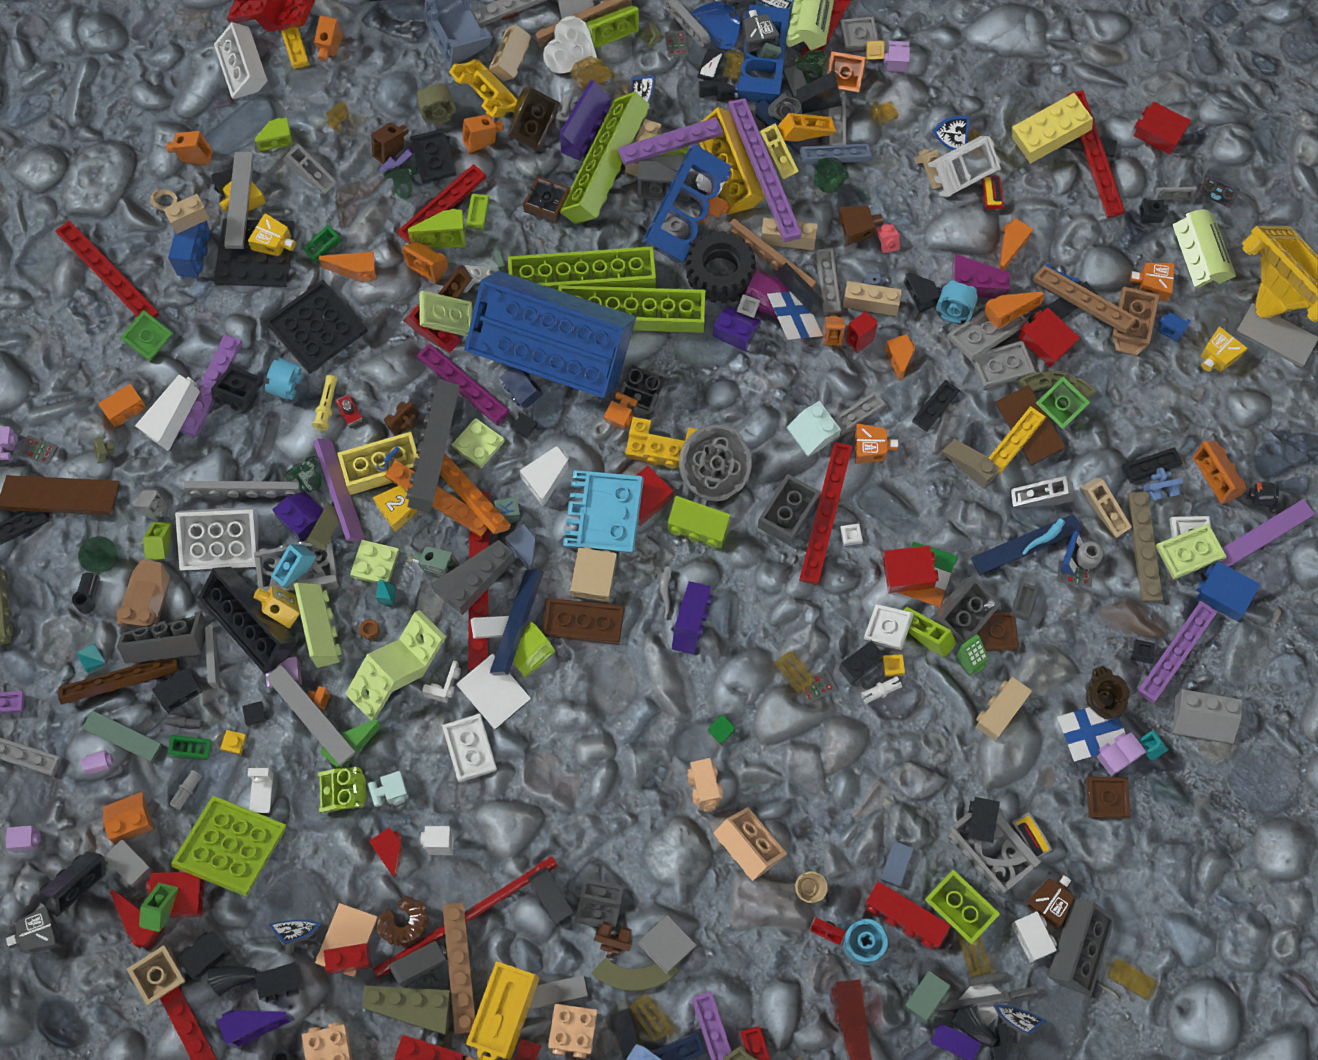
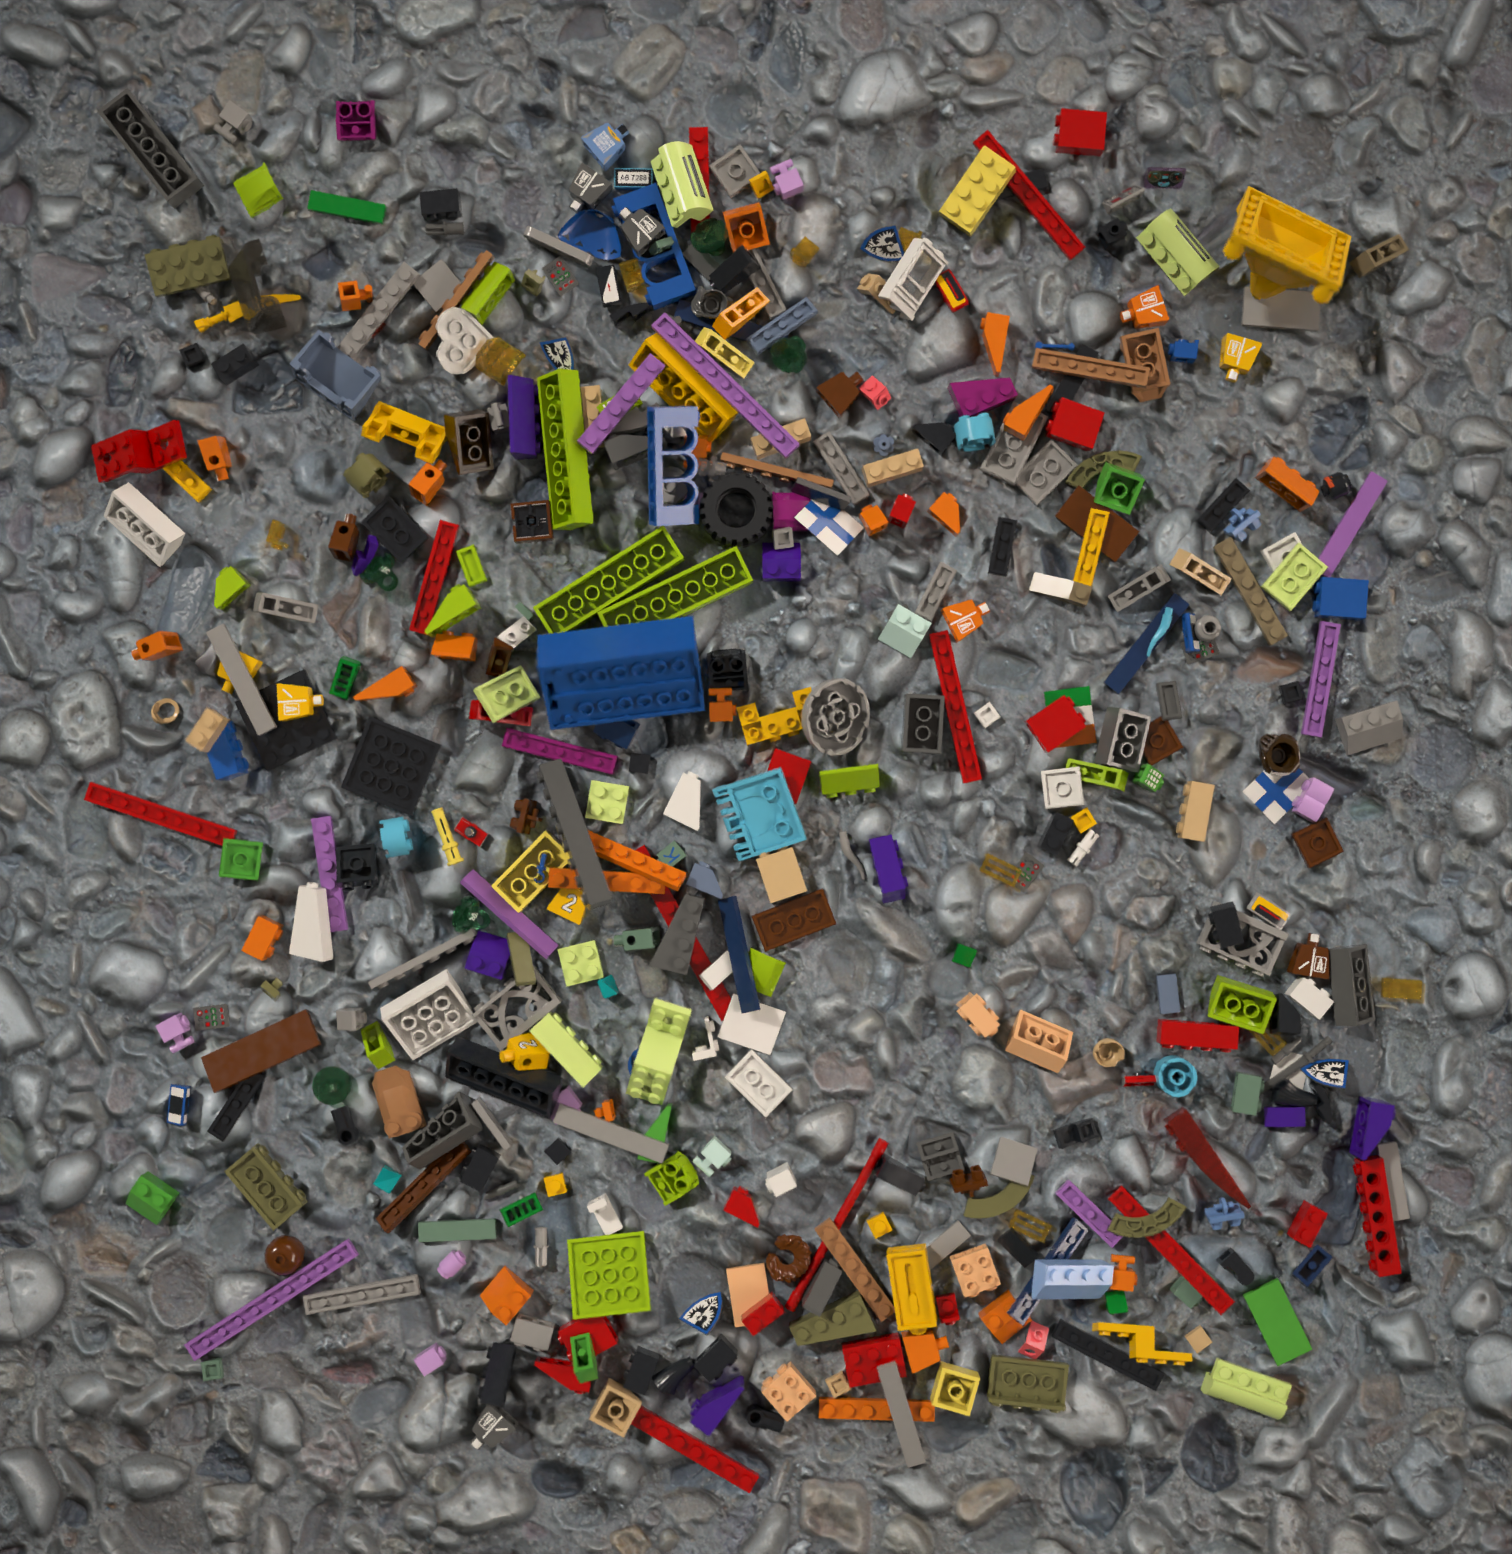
camera: 30 degrees left, 20 degrees up
medium azure slope [271,544,317,588] -> none
dark orange tile [359,619,380,640] -> none
tan brick [488,24,531,82] -> none
teal slope [1138,730,1169,761] -> none
none -> yellow plate [866,1212,892,1239]
none -> black slope [1053,1118,1098,1149]
none -> black slope [1269,993,1302,1036]

